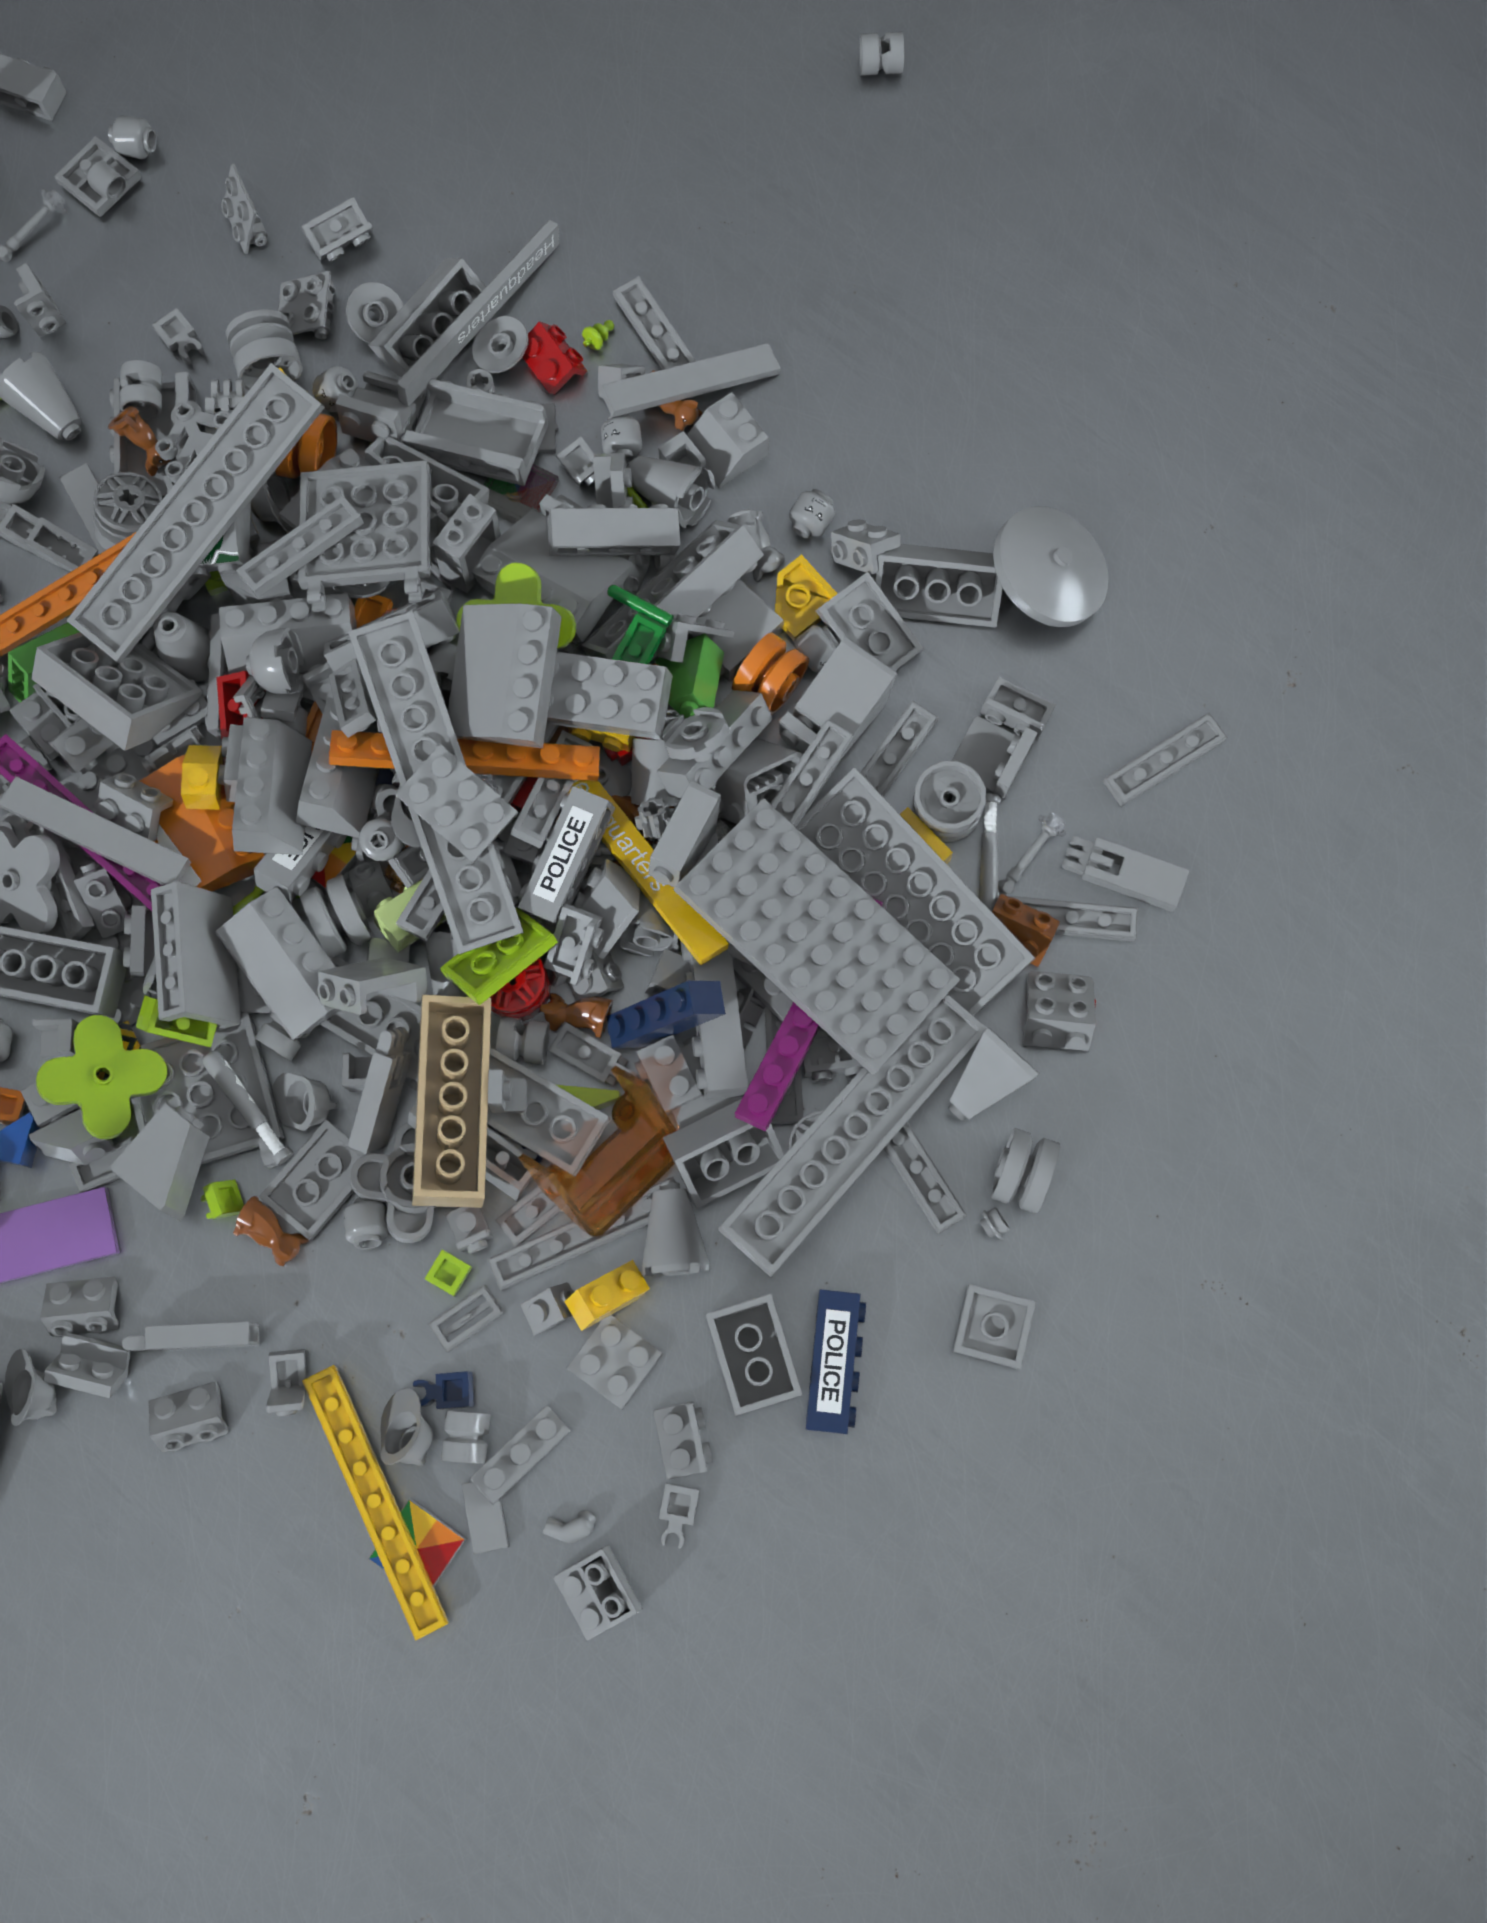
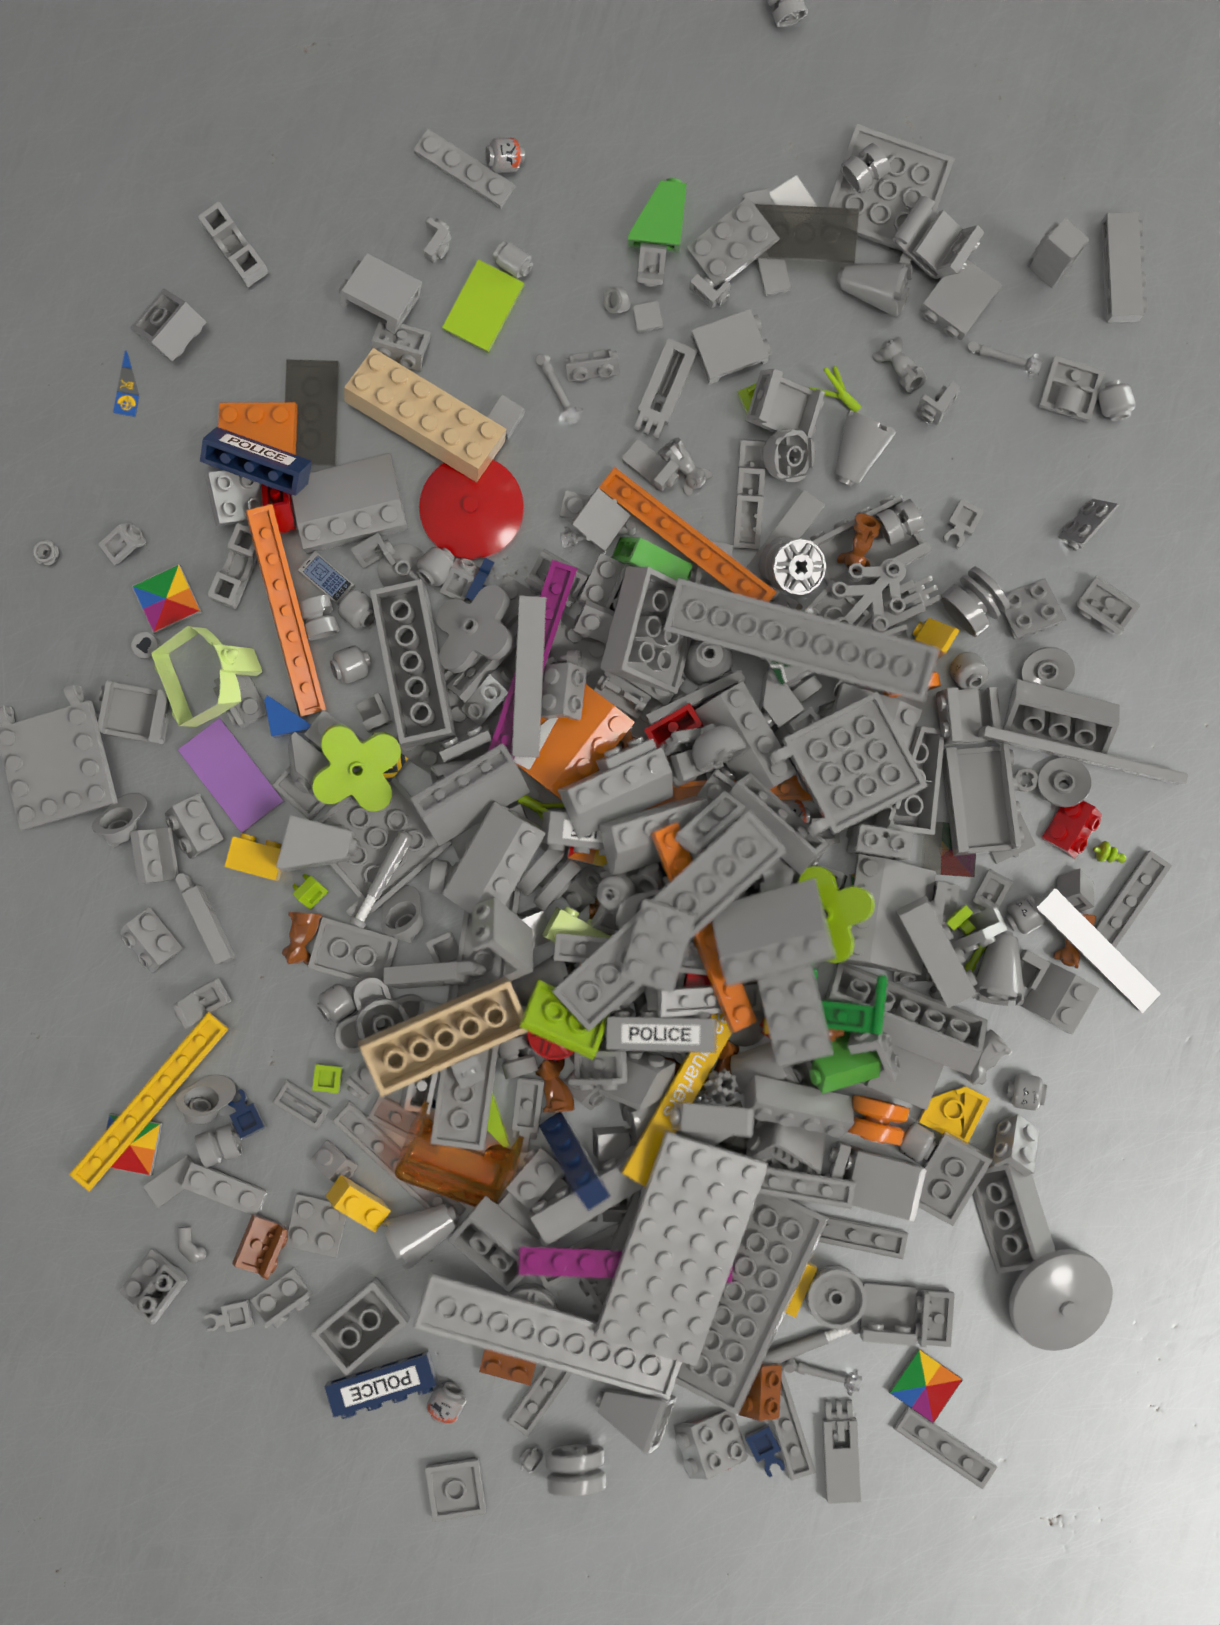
camera: 65 degrees right, 10 degrees up
lime slope [136,995,217,1047] -> none
yellow slope [181,745,223,810] -> none
light grey plate [236,495,364,598] -> none
light grey plate [663,707,731,762] -> none
none -> yellow brick [224,833,282,881]
none -> dark orange bracket [232,1214,288,1280]
none -> light grey head [427,1382,466,1424]
none -> dark orange bracket [479,1348,536,1385]
none -> dark blue plate [745,1425,785,1477]
none -> tile [888,1347,963,1423]
none -> lime tile [946,905,975,935]

